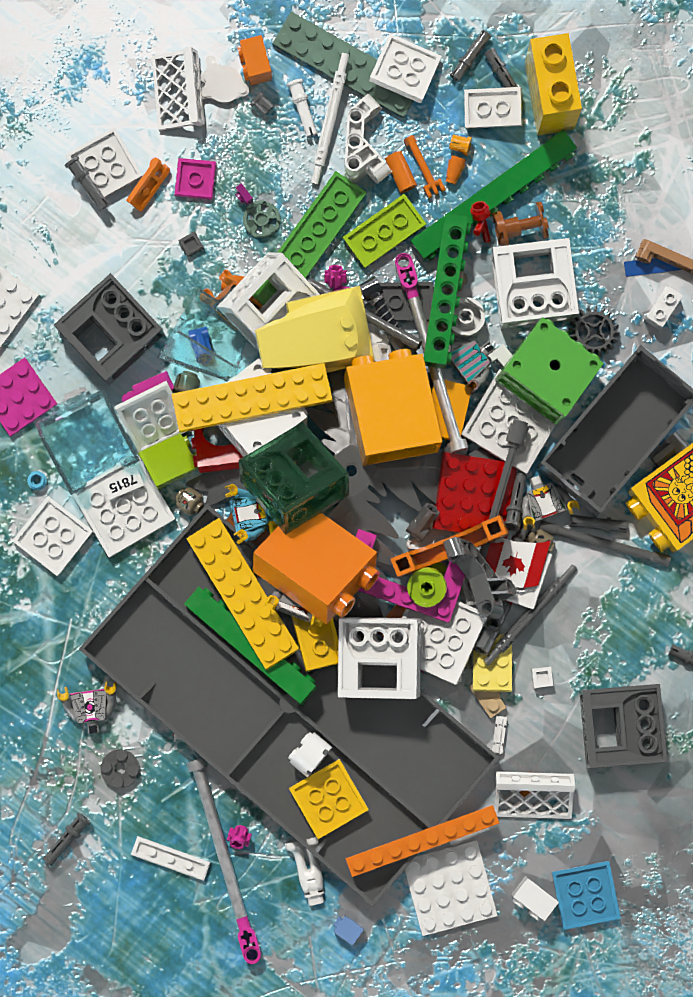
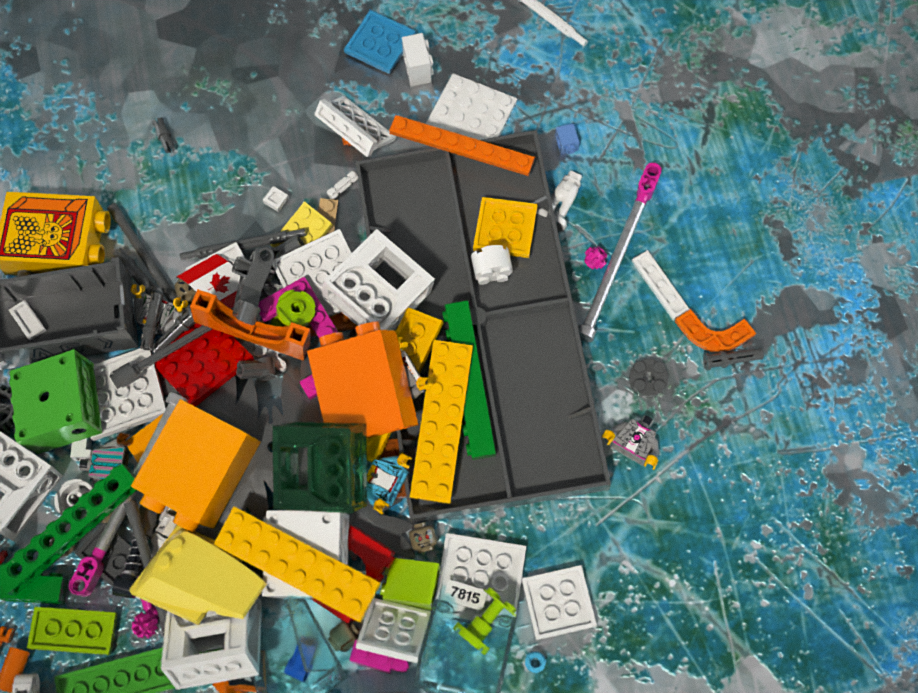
camera: 140 degrees left, 15 degrees down
dark grey piece [579,684,667,768] -> none
none -> white tile [9,300,46,341]
none -> dark grey pin [140,292,164,351]
none -> lime piece [453,587,517,655]
none -> orange plate [674,309,756,352]

